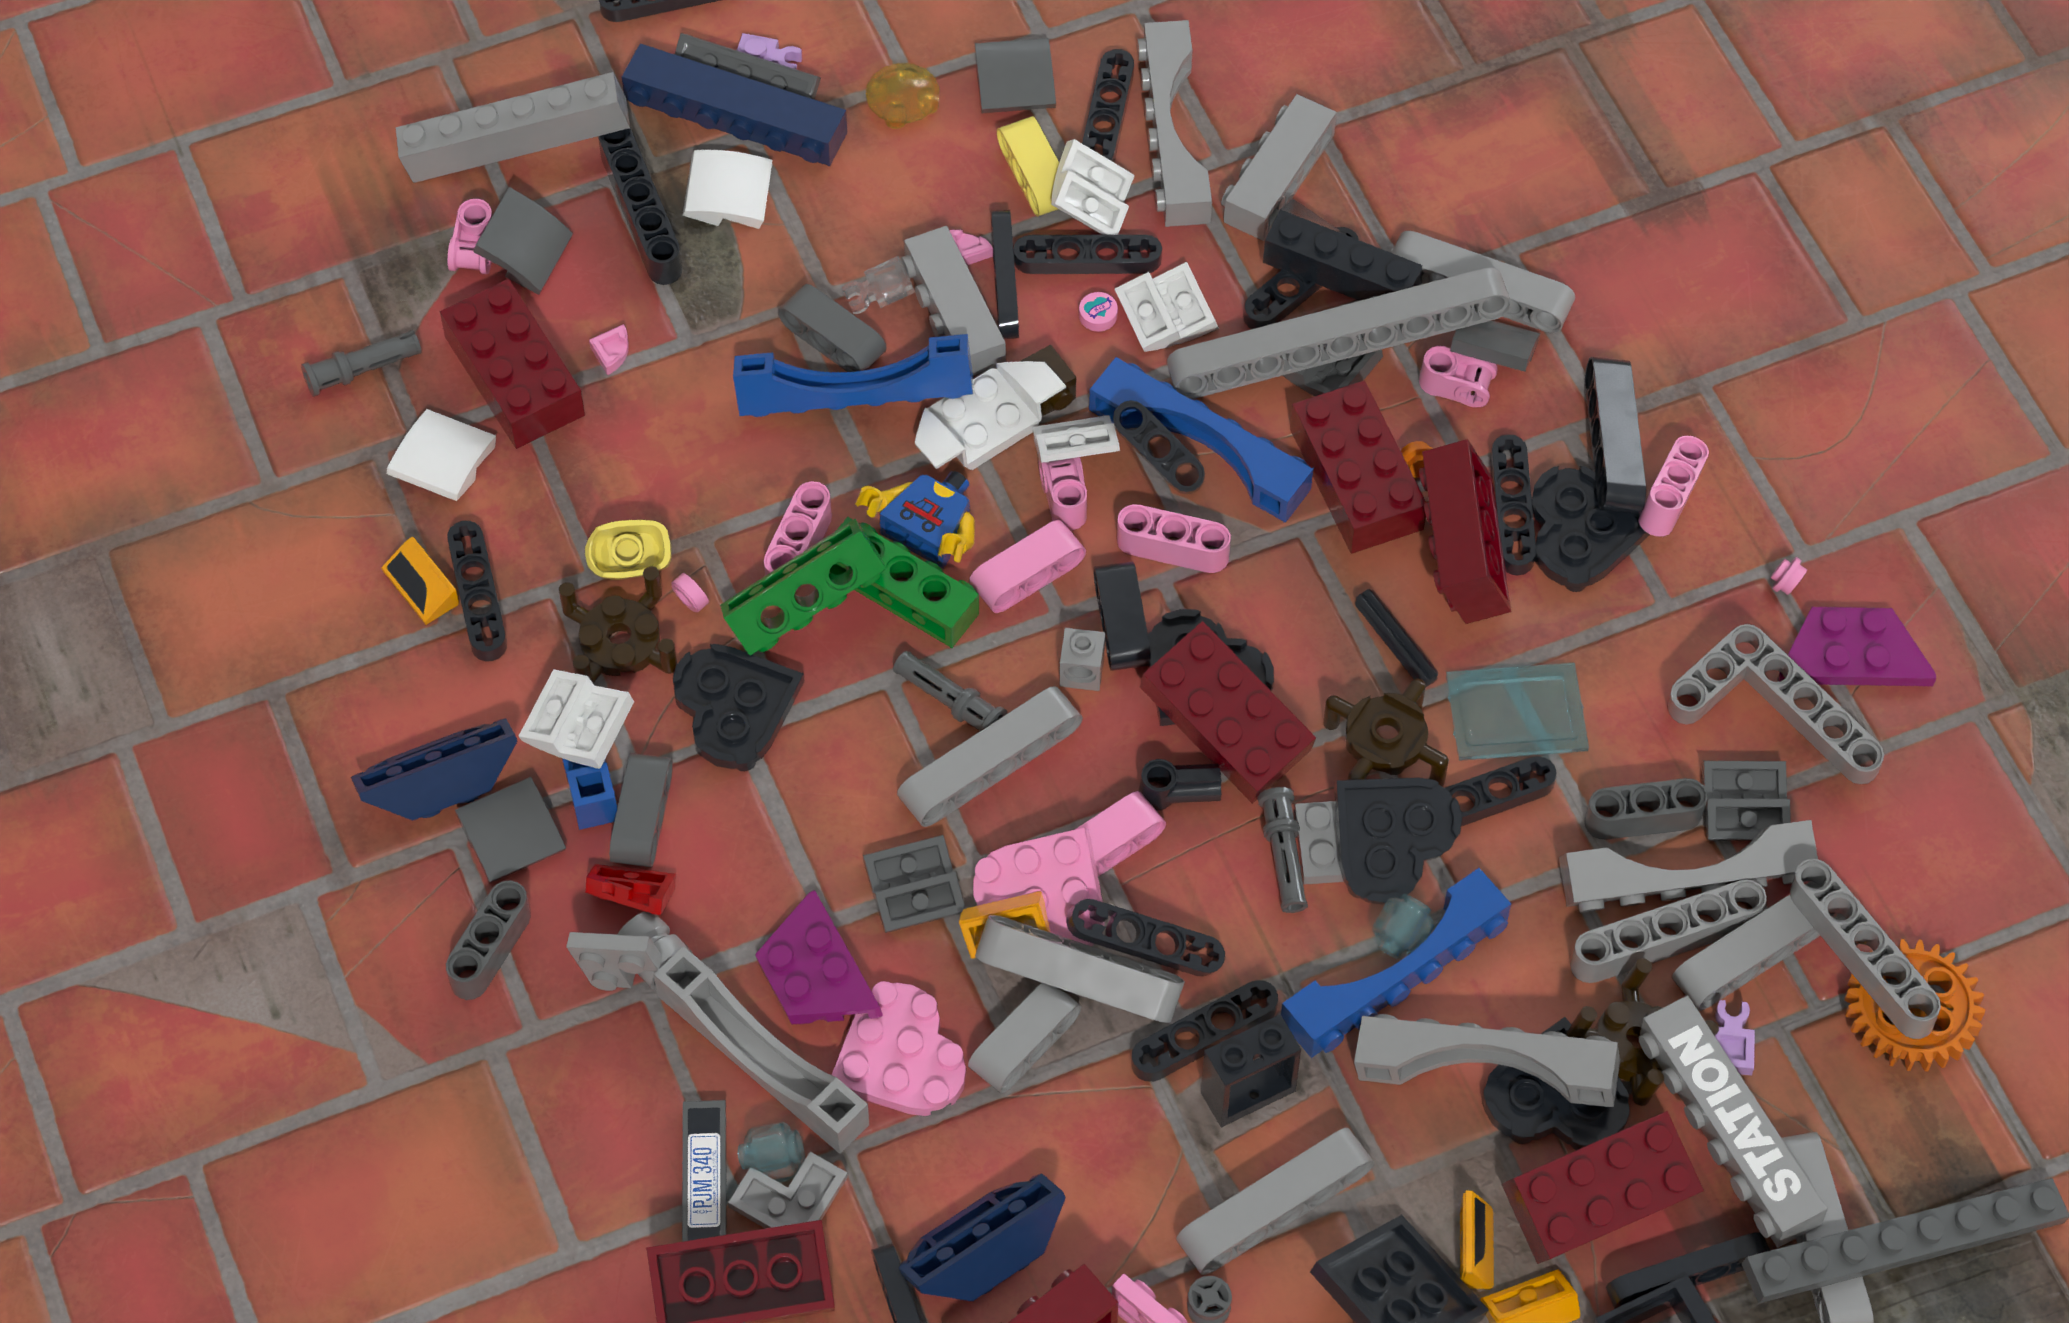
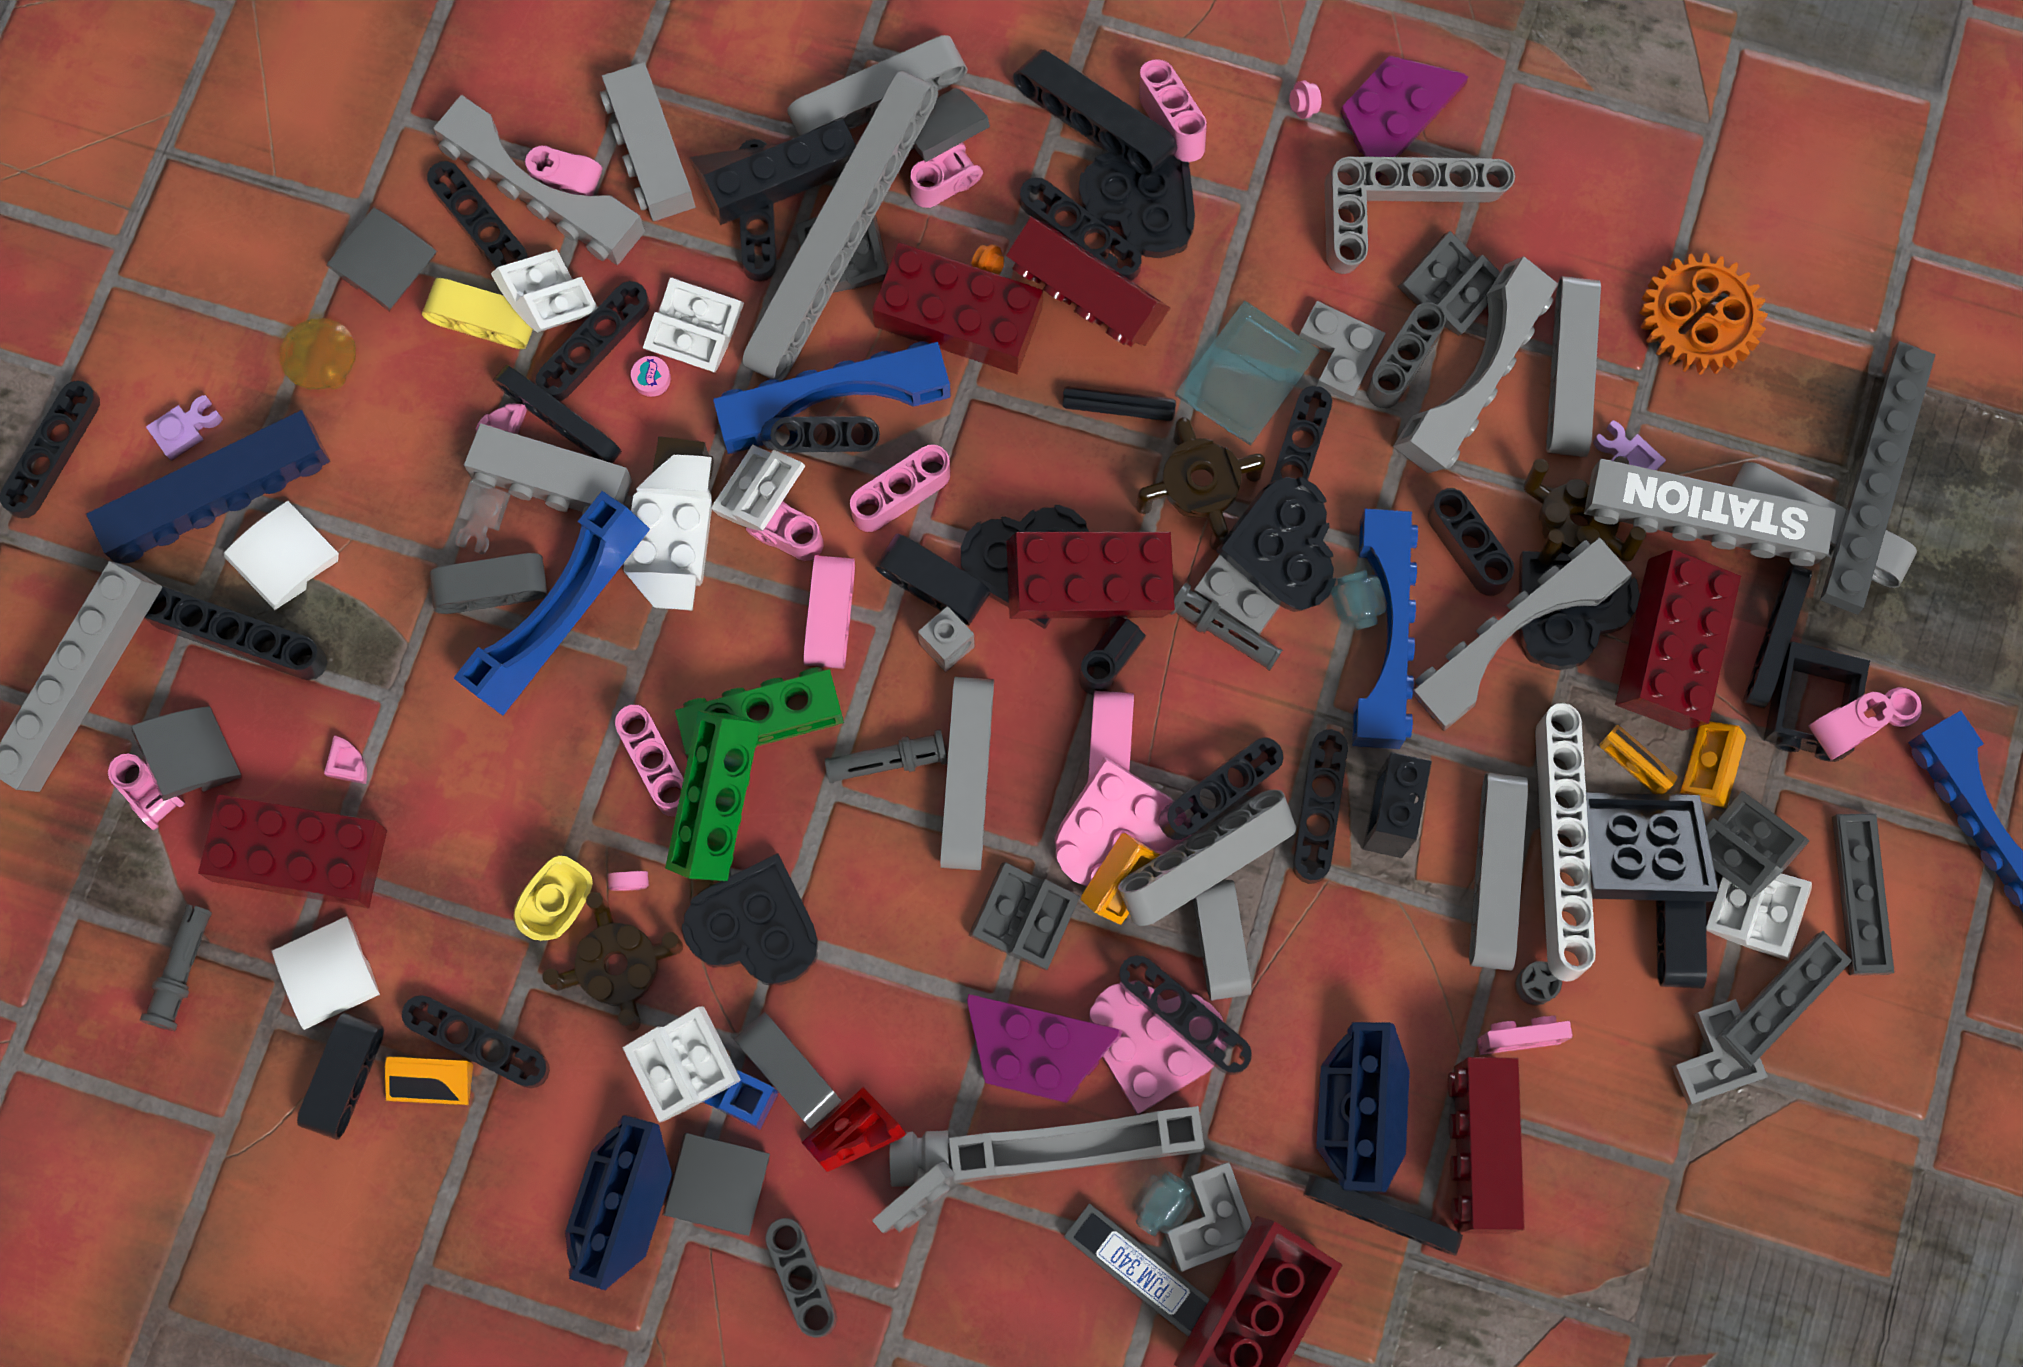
camera: 50 degrees left, 15 degrees up
dark grey tile [674,33,821,100] -> none
torso [855,471,975,569] -> none
light grey beam [1570,879,1767,983] -> none
light grey beam [1790,859,1941,1039] -> none
none -> black beam [297,1013,384,1140]
none -> bright pink piece [525,146,603,196]
none -> black beam [1118,955,1252,1075]
none -> light grey plate [1299,301,1386,402]
none -> black beam [1428,488,1514,596]
none -> white beam [1535,703,1596,982]

